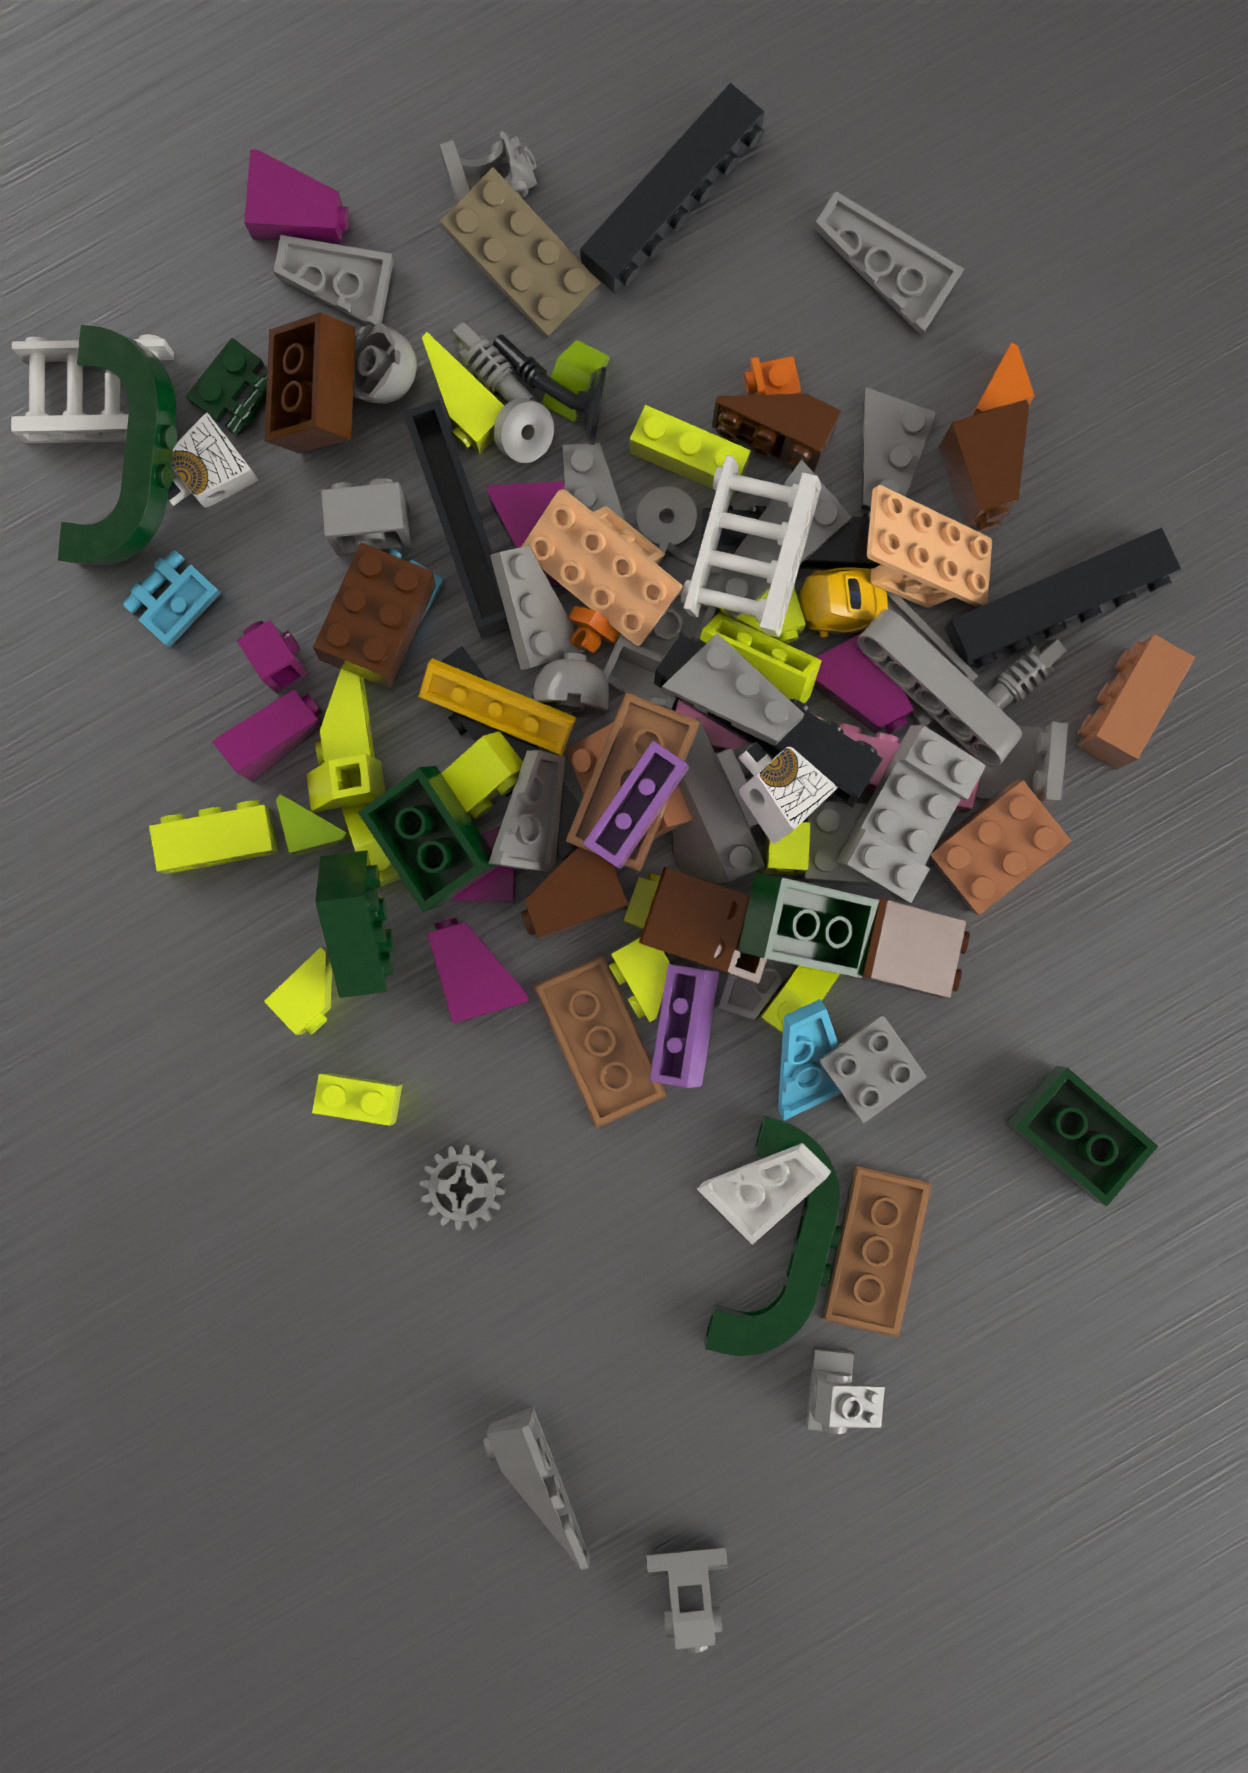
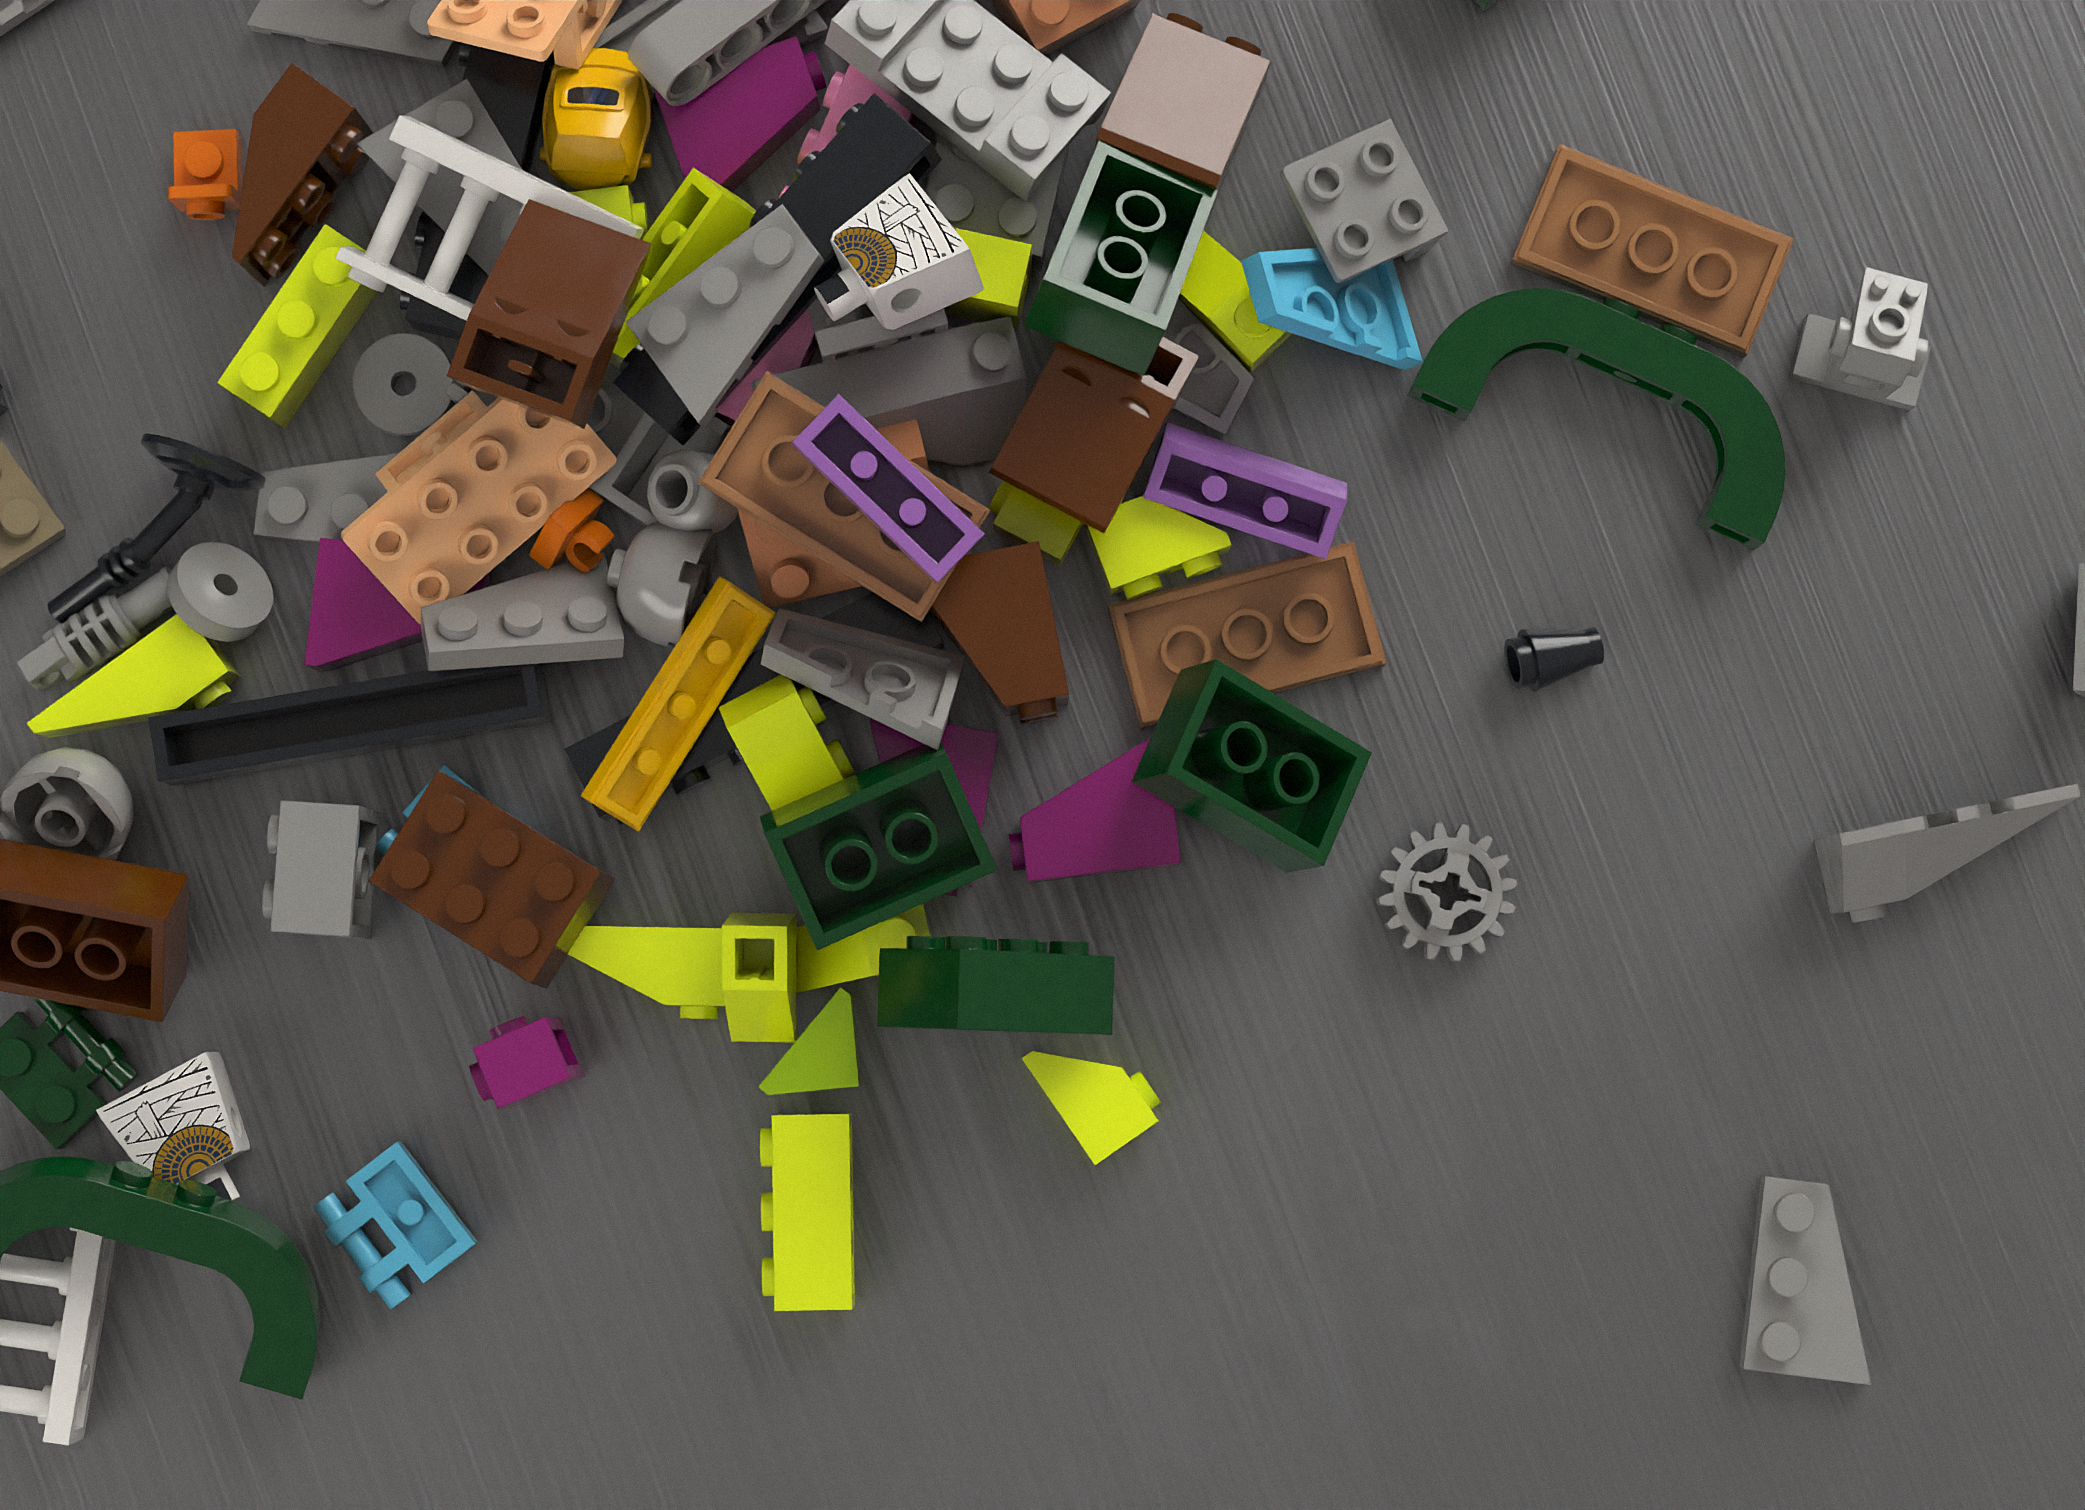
camera: 85 degrees left, 0 degrees up
magenta slope [212,689,323,782] -> none
neon yellow brick [312,1072,402,1126] -> none
lime slope [542,339,610,424] -> none
white wing [697,1143,831,1245] -> none
none -> reddish brown slope [446,199,652,429]
none -> light grey head [647,450,738,534]
none -> dark green brick [1131,659,1372,873]
none -> black cone [1504,627,1604,692]
none -> light grey wing [1739,1176,1871,1385]

